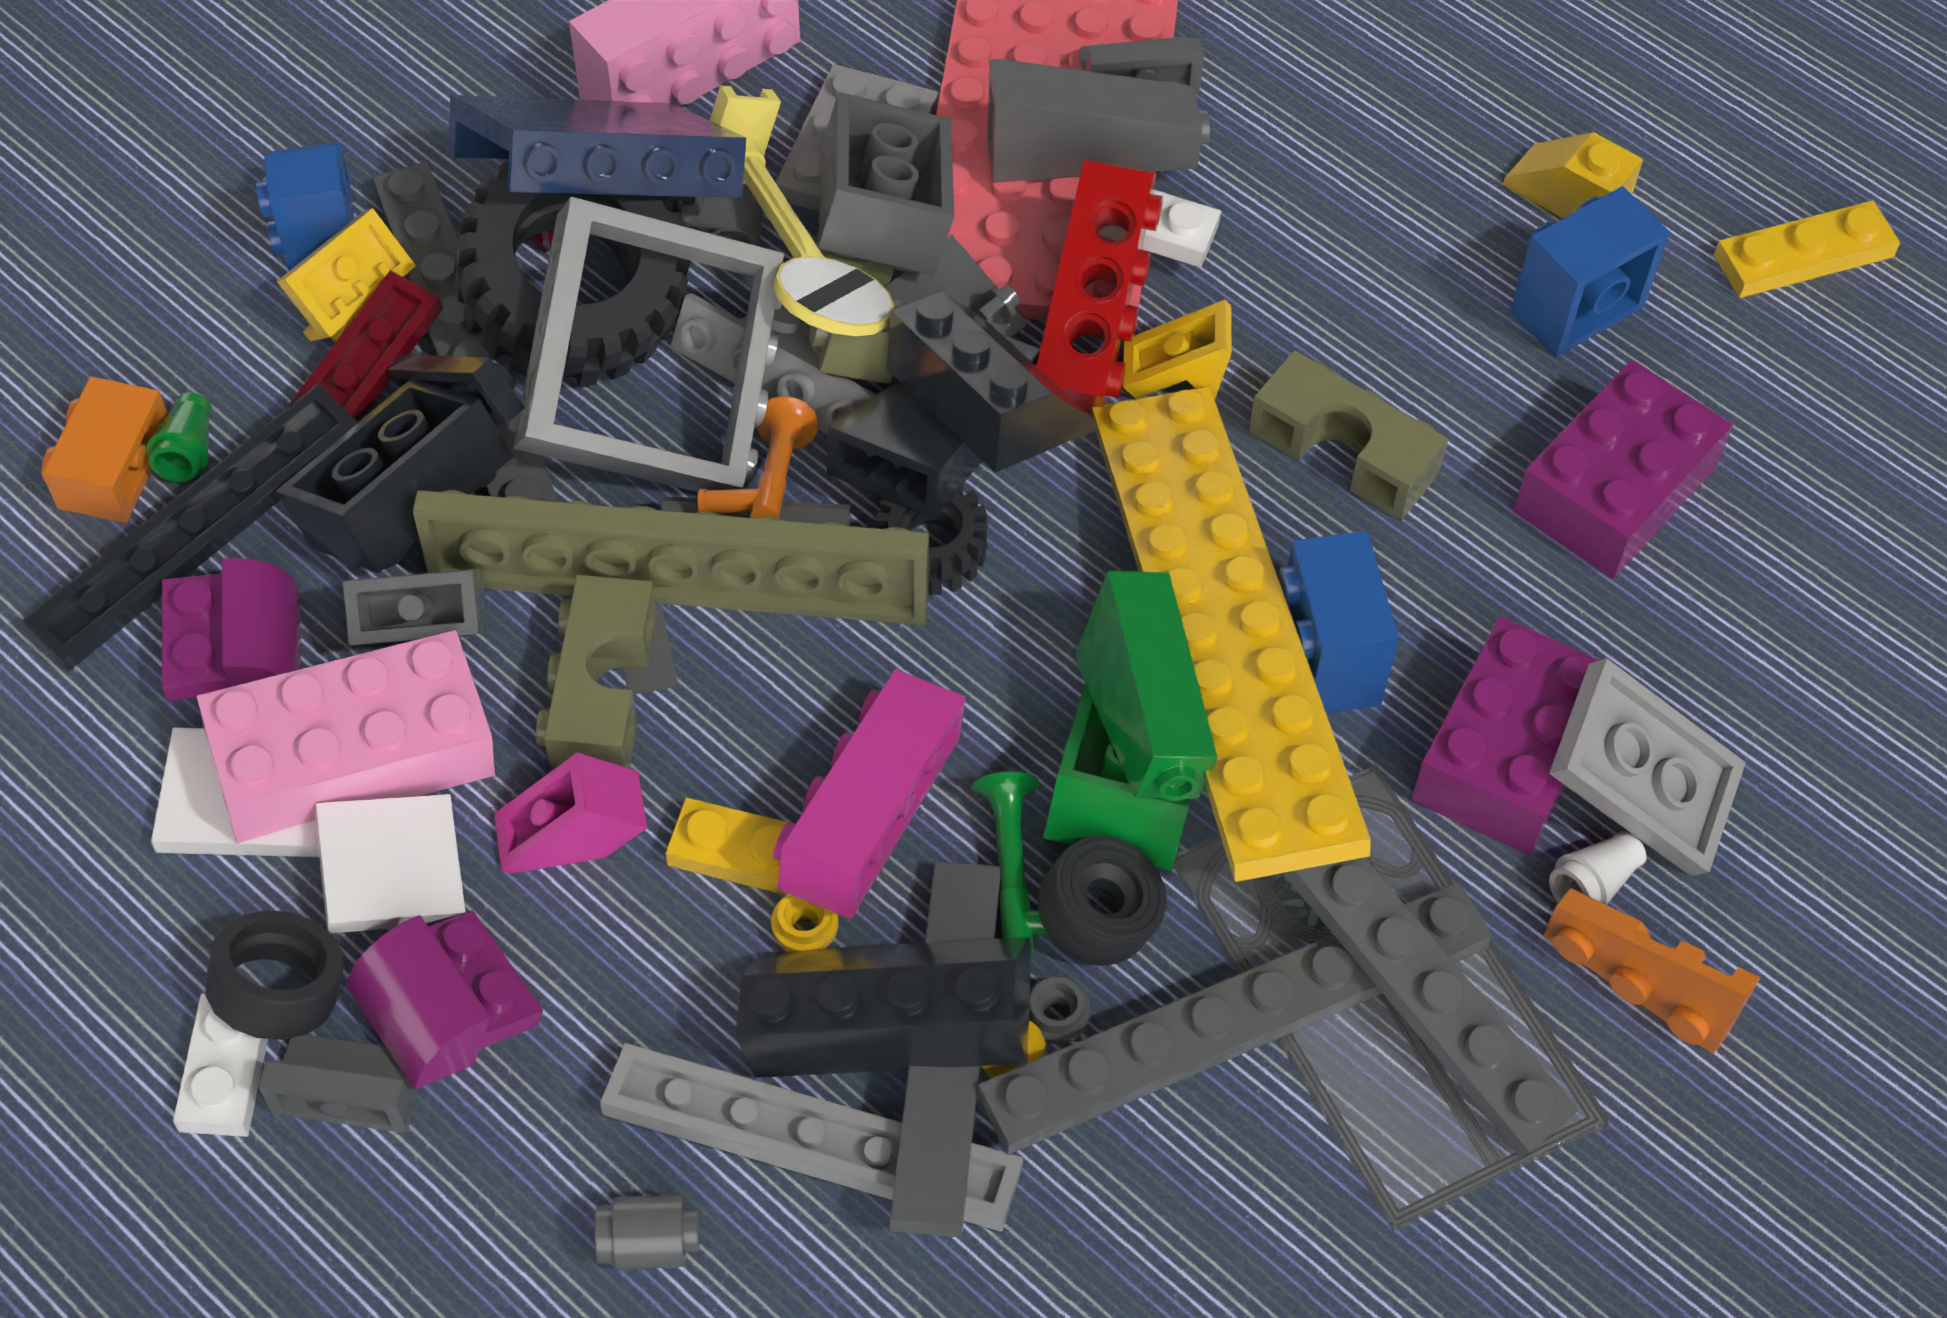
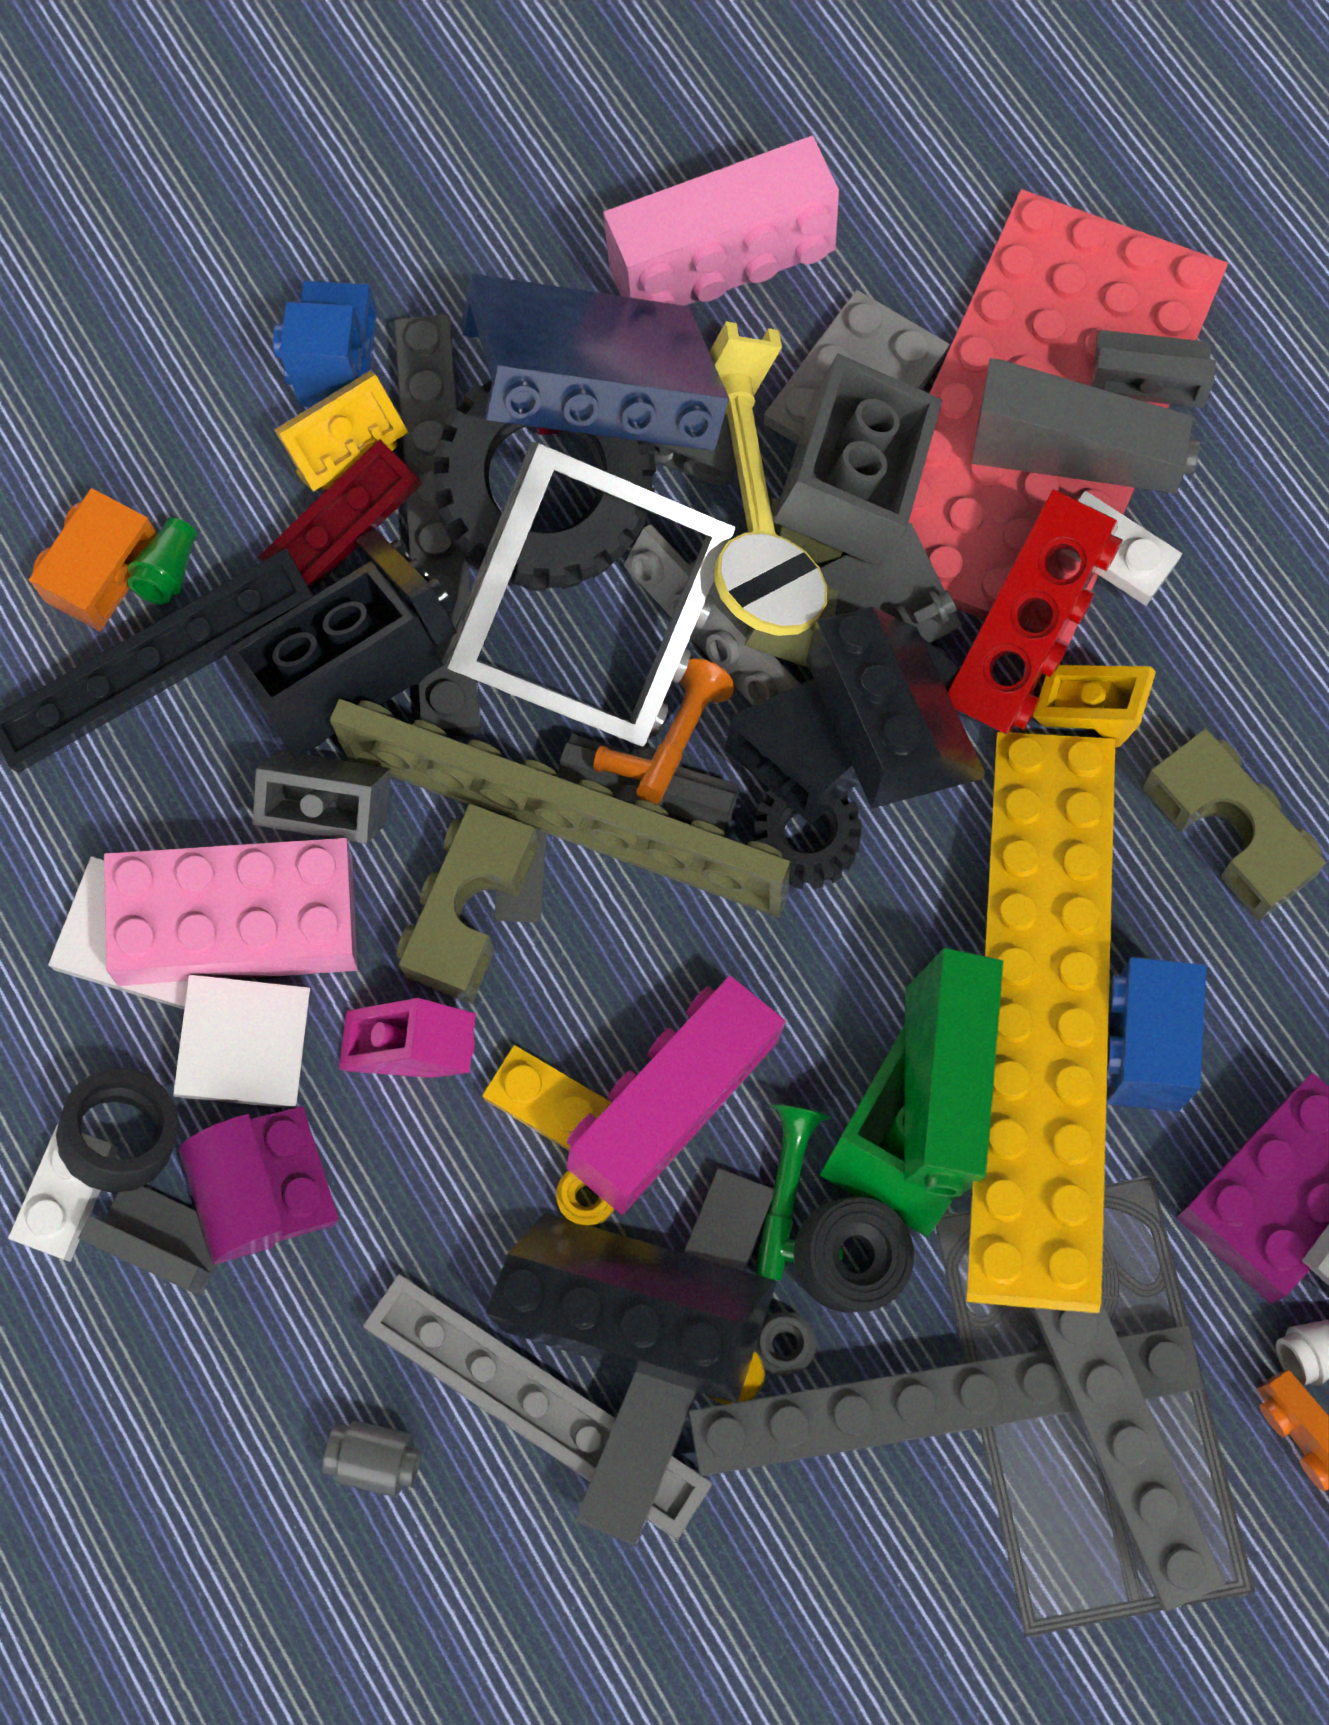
camera: 25 degrees right, 15 degrees up
magenta brick [162,558,302,701] -> none

